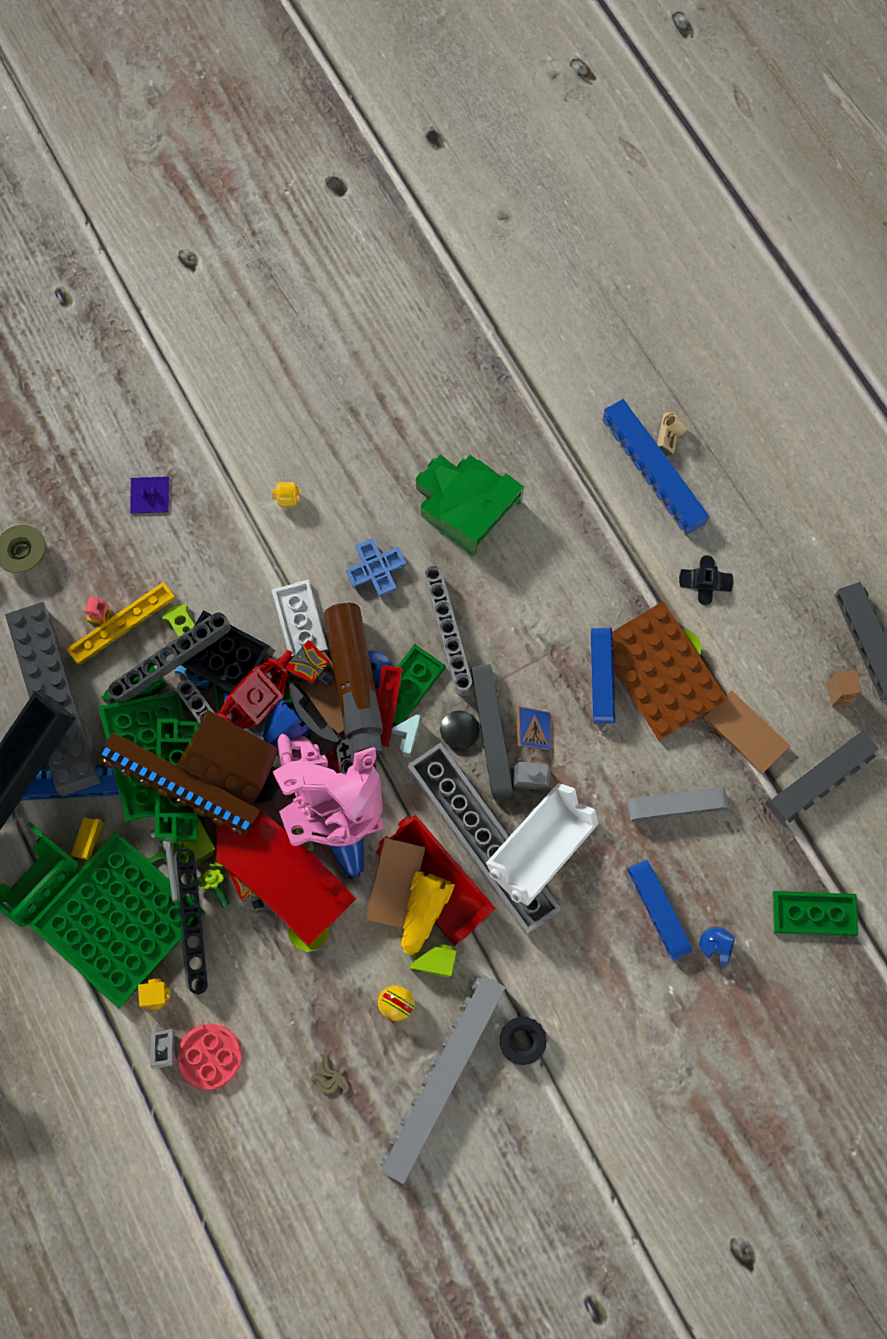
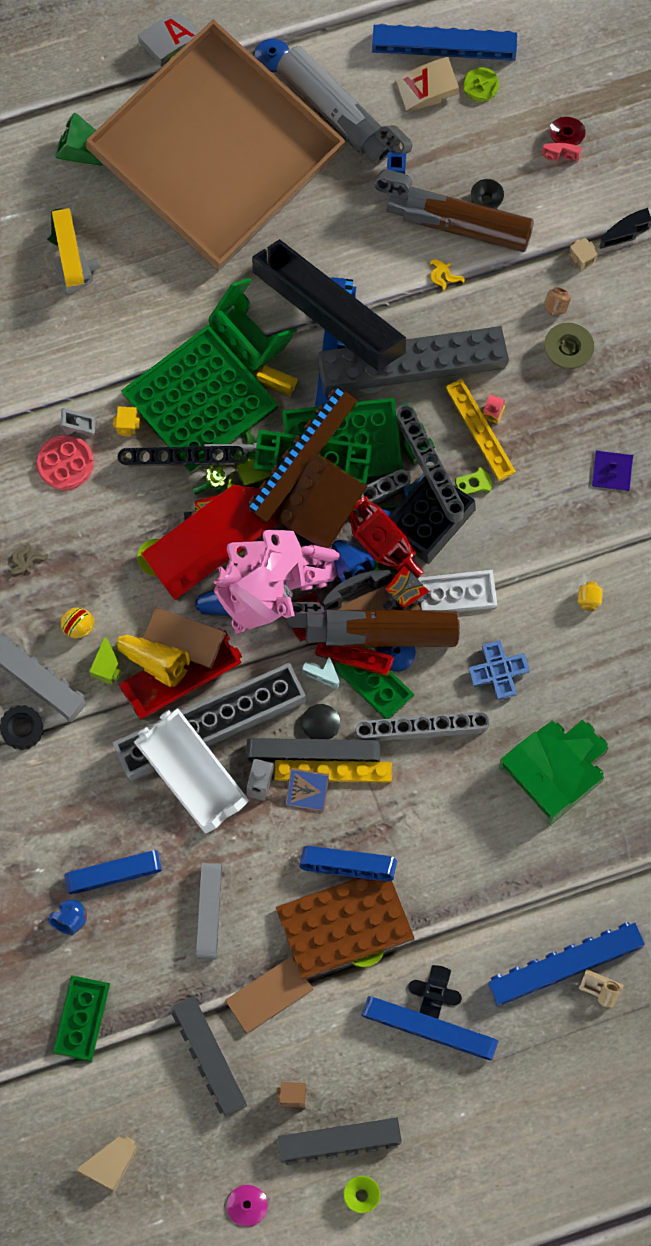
camera: 100 degrees right, 0 degrees up
none -> yellow plate [275,760,392,783]
none -> blue beam [361,996,499,1061]

